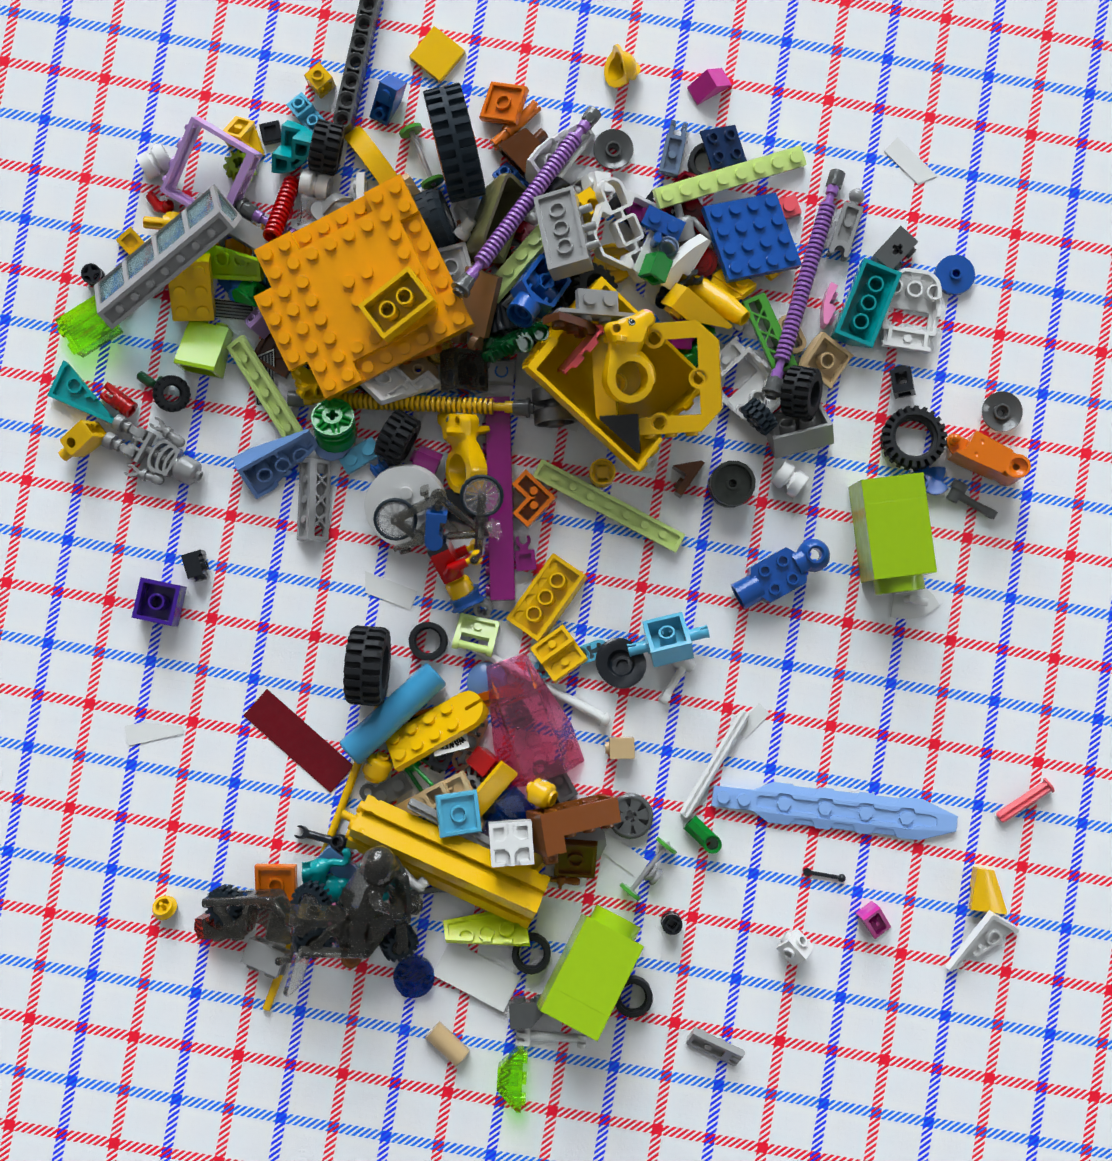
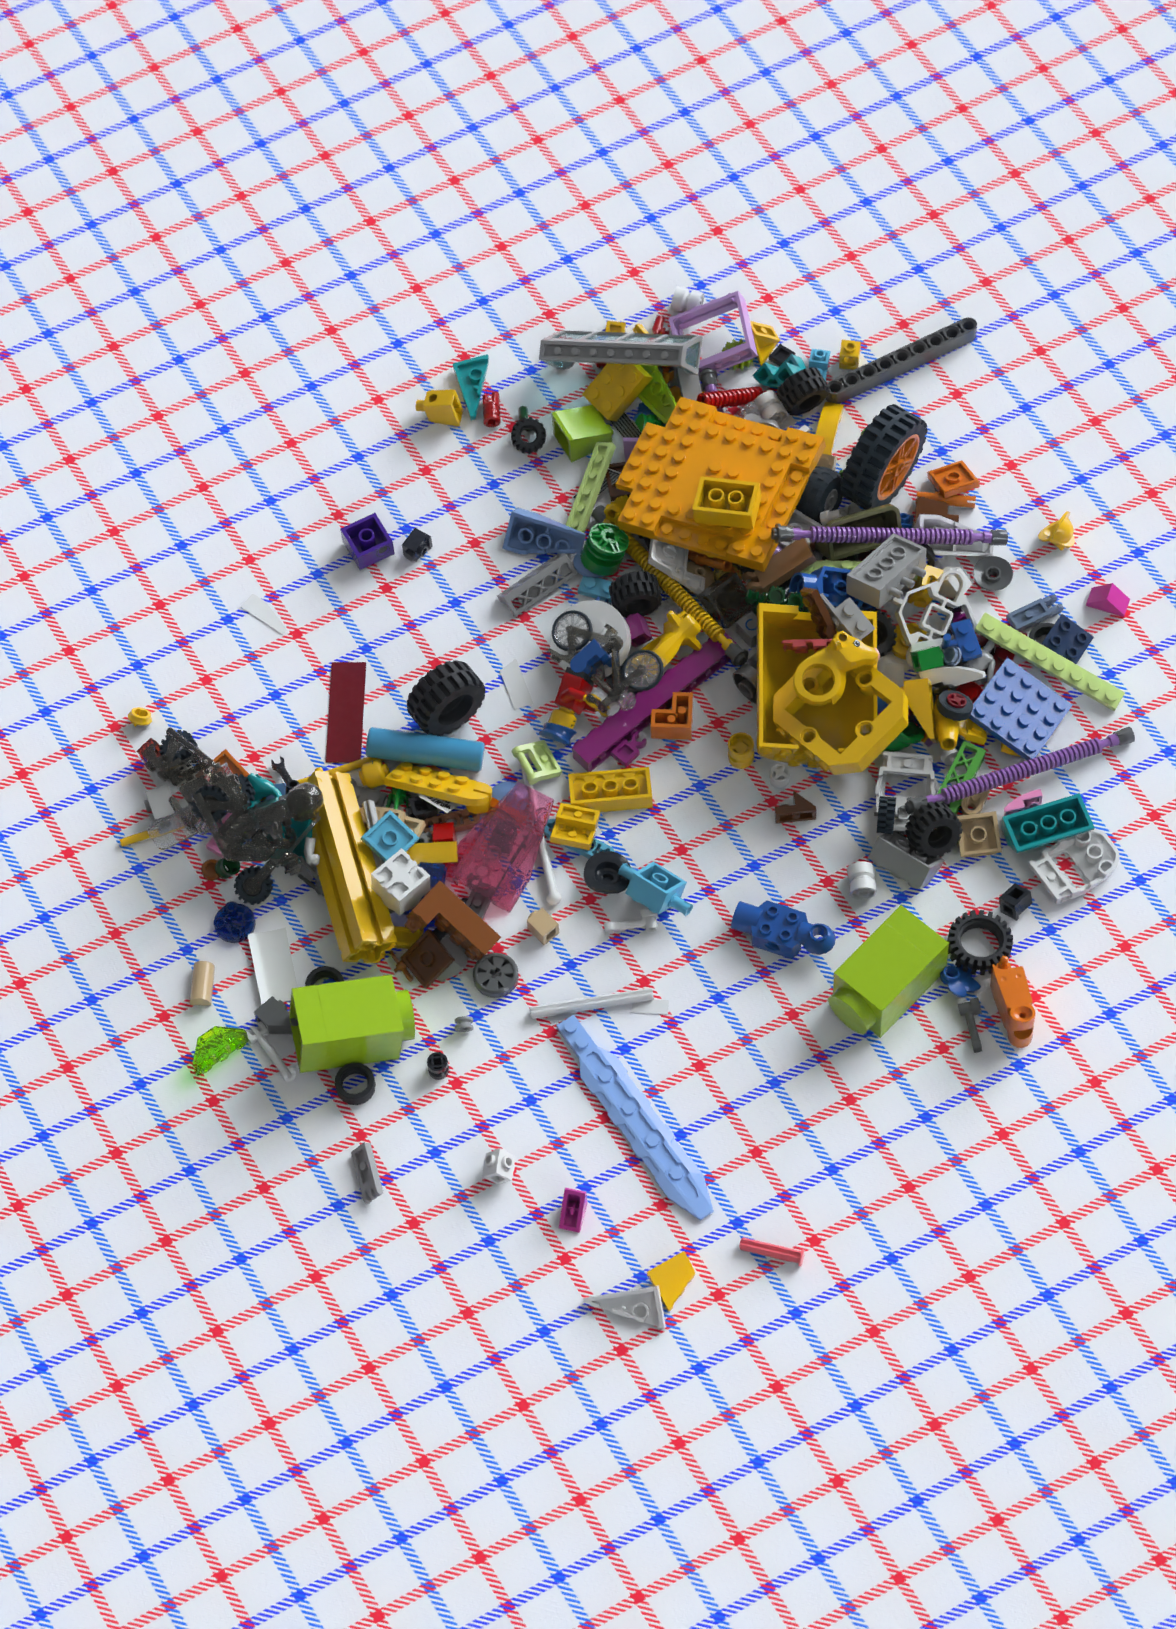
camera: 55 degrees right, 25 degrees down
clear neon green brick [55,295,124,358] -> none
black wheel [81,263,106,287] -> none
light grey piece [102,414,203,485] -> none
blue slope [369,74,407,126] -> none
black tyre [408,622,448,660] -> none
yellow tile [409,26,466,84] -> none
neon yellow wing [443,912,531,947] -> none
light grey bush [473,598,493,618] -> none
yellow head [526,778,558,809] -> none
yellowish green plate [533,459,685,553] -> none
black tile [599,414,641,453] -> none
white sticker [602,828,649,878] -> none
axle [620,837,677,901] -> none
green piece [683,815,722,854] -> none
pearl dark grey wheel [708,461,756,508] -> none
coral plate [779,194,802,220] -> none
black hinge [803,868,846,882] -> none
light grey plate [826,188,865,262] -> none
dark grey brick [870,225,919,271] -> none
white shield [890,587,940,619] -> none
blue plate [934,254,975,295] -> none
dark grey dish [982,391,1023,432] -> none
none -> black wheel [936,690,973,721]

